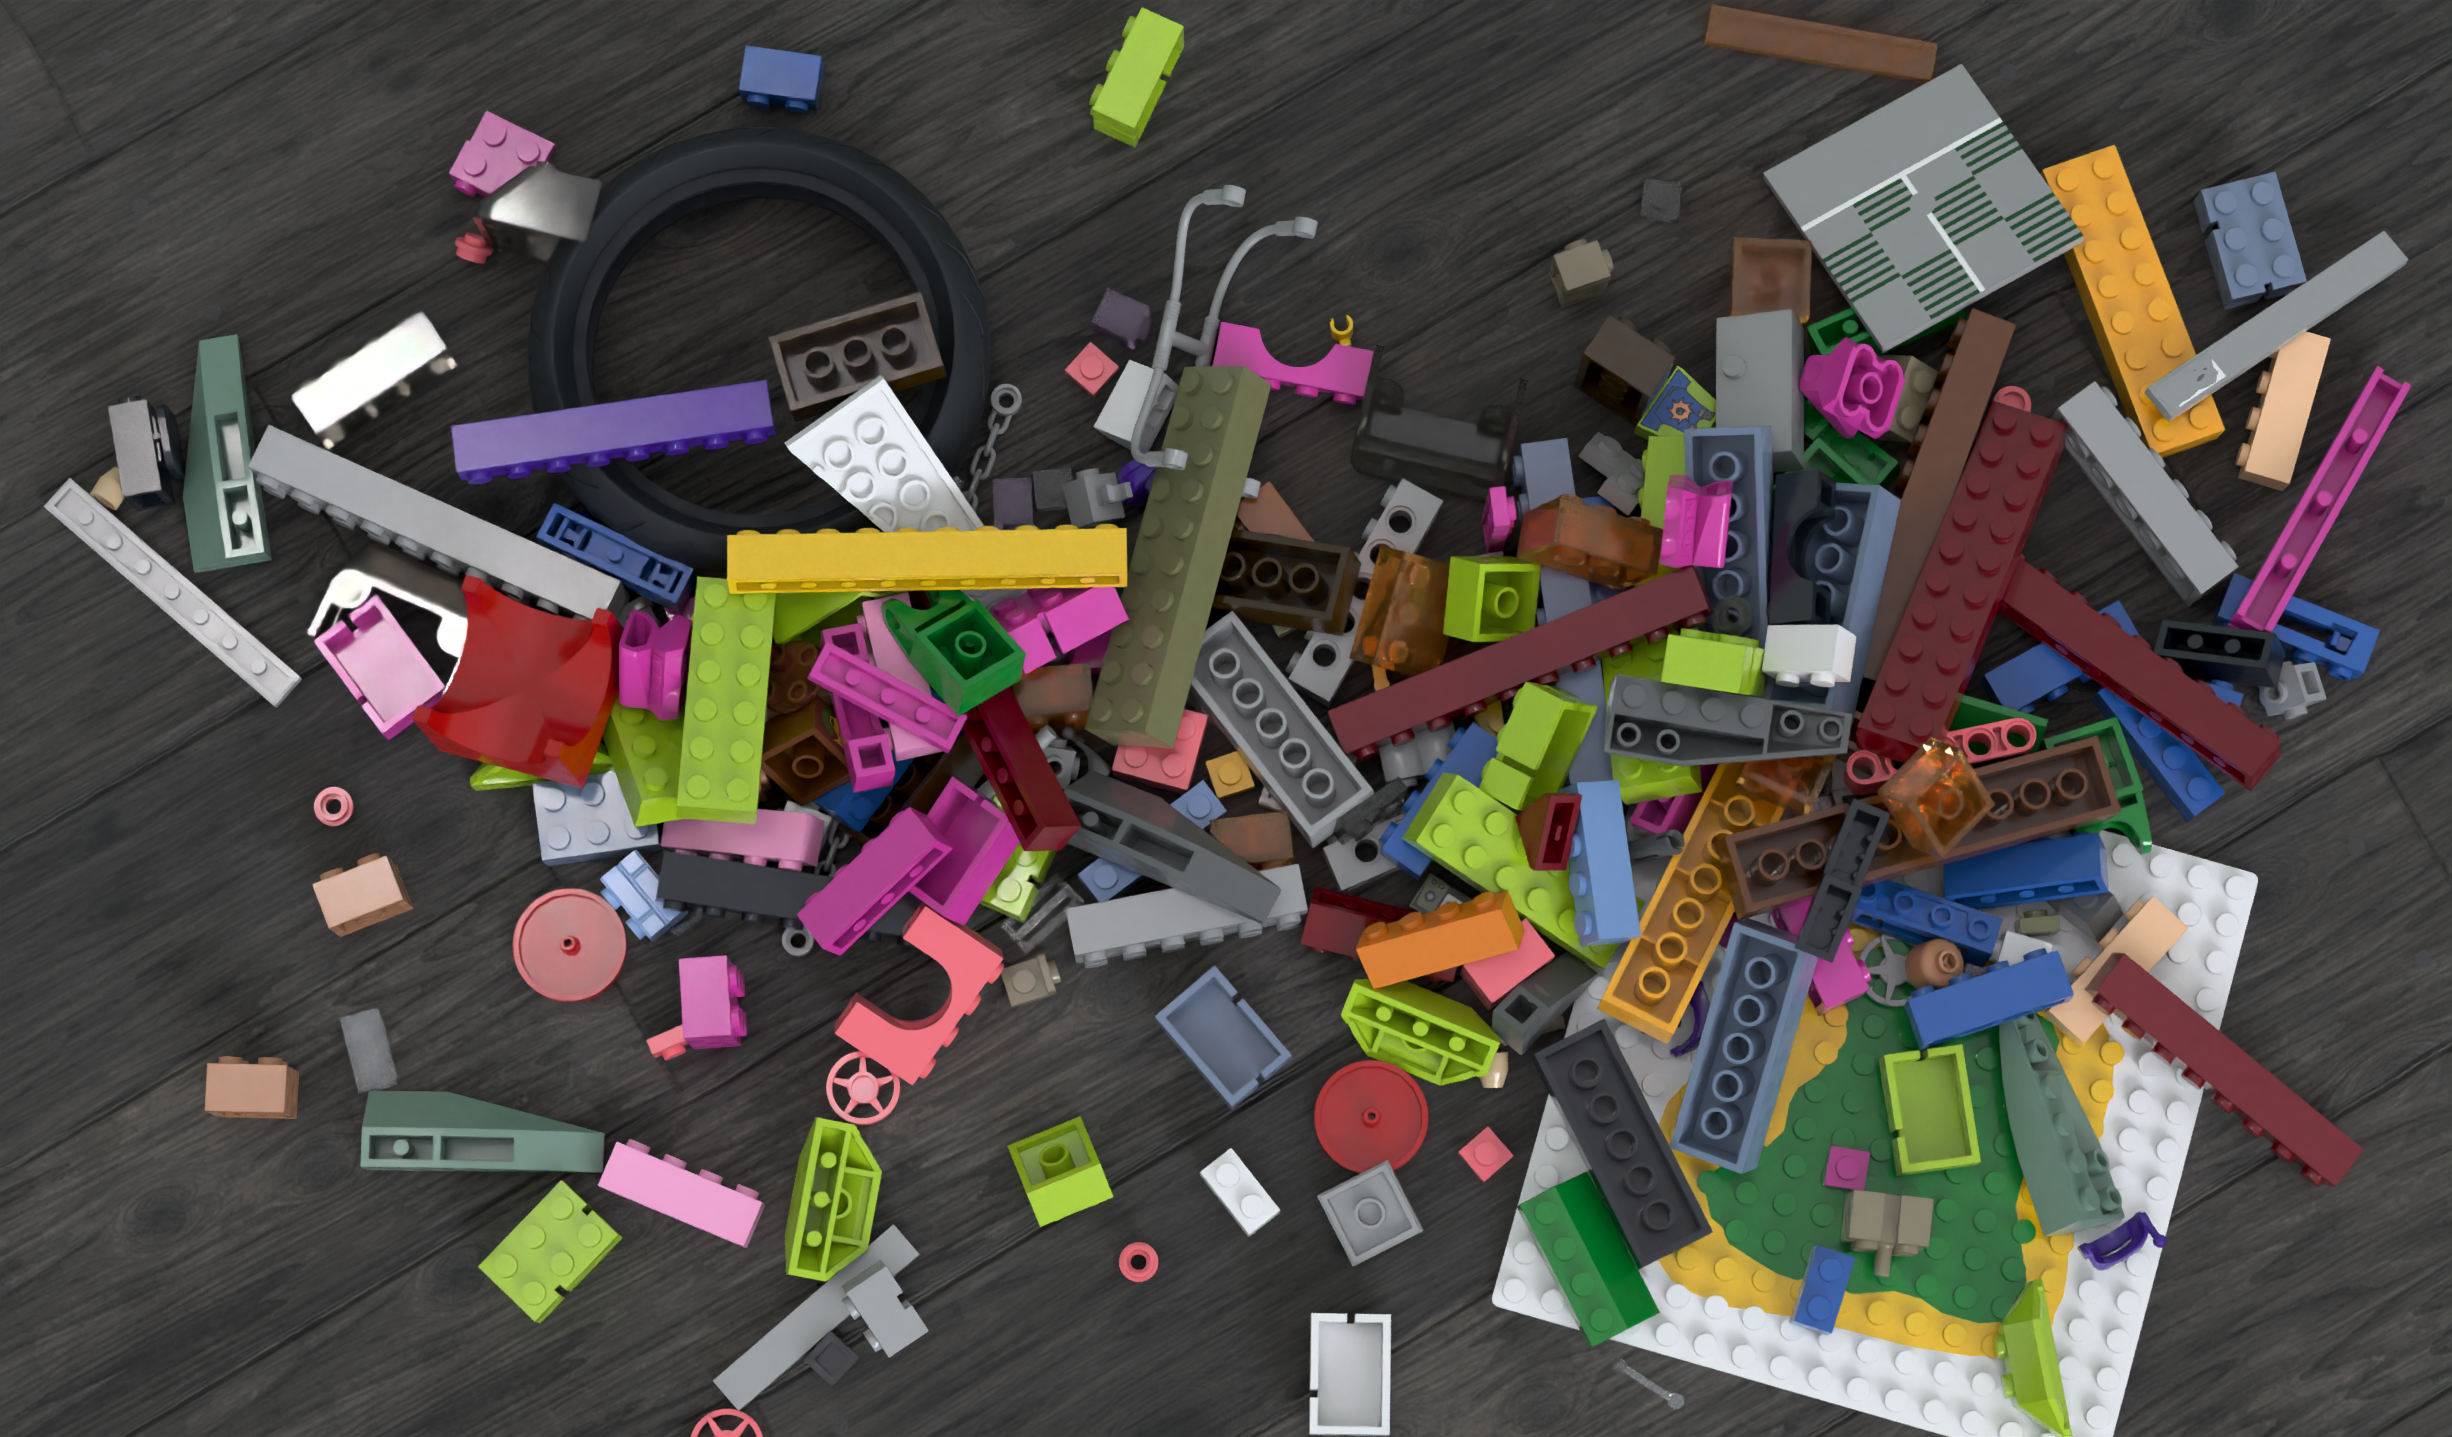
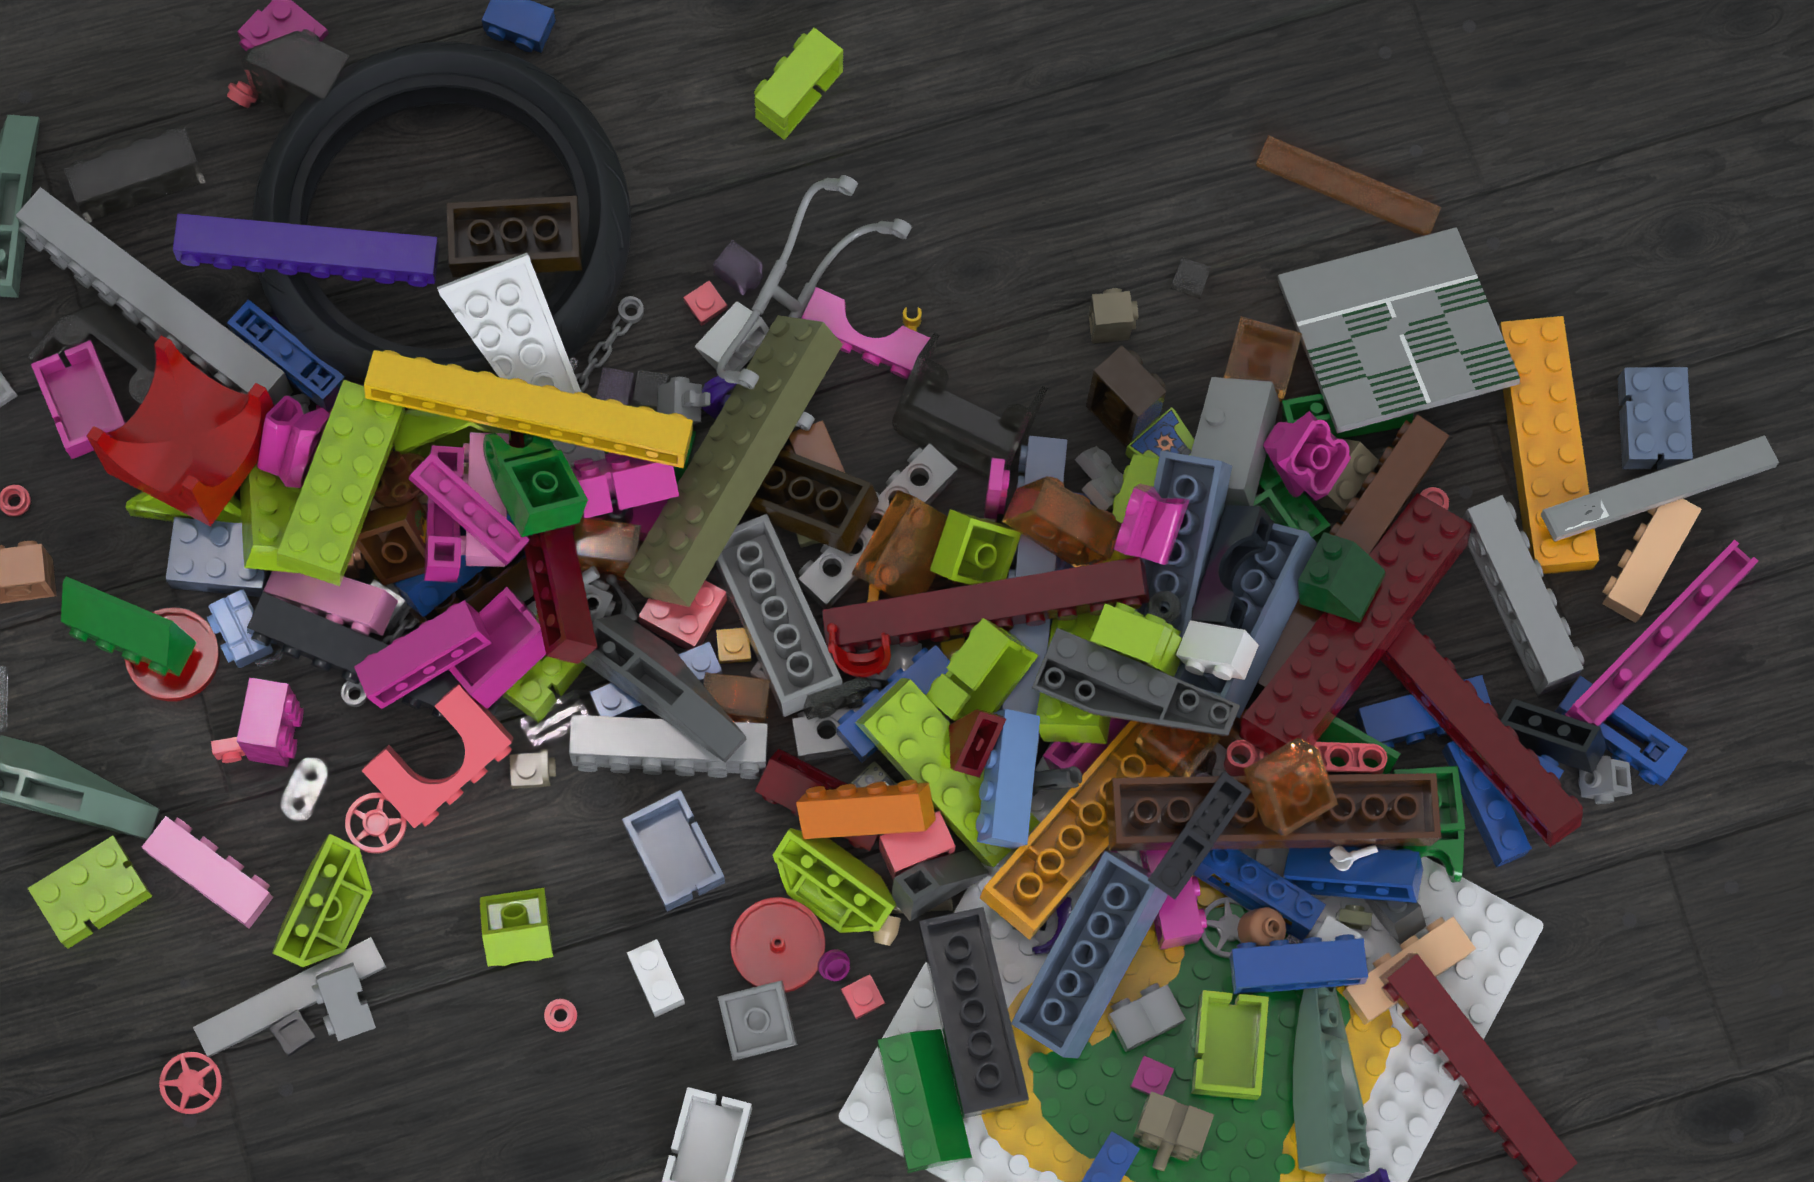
camera: 10 degrees right, 5 degrees down
none -> green slope [61,576,197,677]
none -> clear plate [281,758,328,822]
none -> magenta plate [817,949,850,981]
none -> red helmet [827,623,891,677]
none -> light grey brick [1107,983,1186,1052]
none -> dark green slope [1298,532,1386,623]
none -> white hand [1330,845,1378,871]

